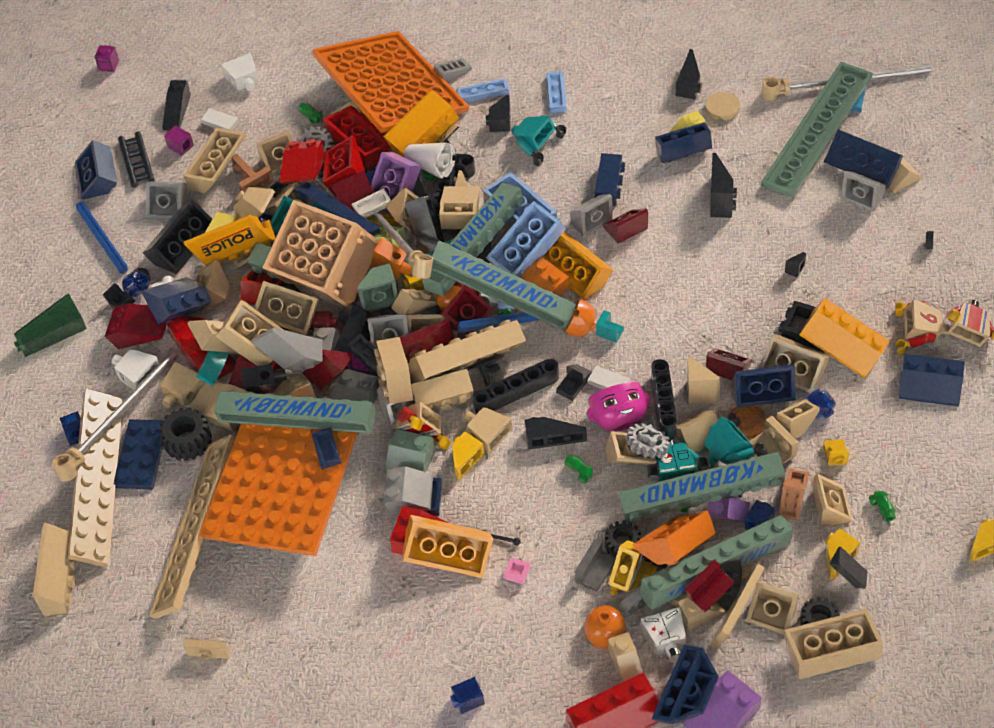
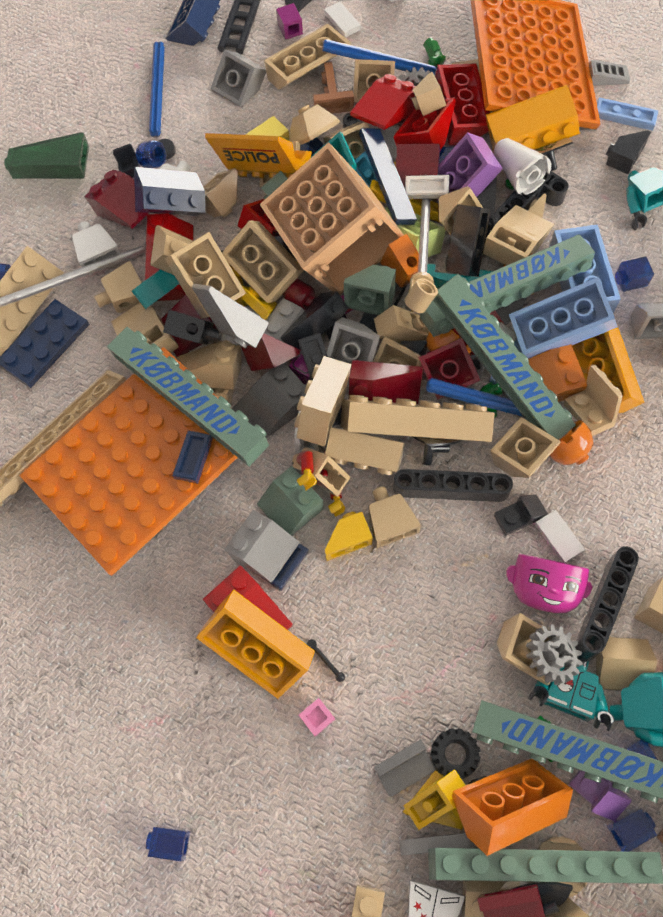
camera: 30 degrees right, 15 degrees up
black slope [142,199,212,274] -> none
black tyre [159,408,212,461] -> none
black slope [524,417,587,450] -> none
green arm [564,455,593,484] -> none
orange cylinder [584,605,627,650] -> none
teal panel [596,310,624,342] -> none
none -> blue axle [322,39,436,75]
none -> tan slope [412,72,446,116]
none -> tan slope [490,417,560,478]
none -> tan bracket [564,364,623,436]
none -> clear blue brick [615,256,654,292]

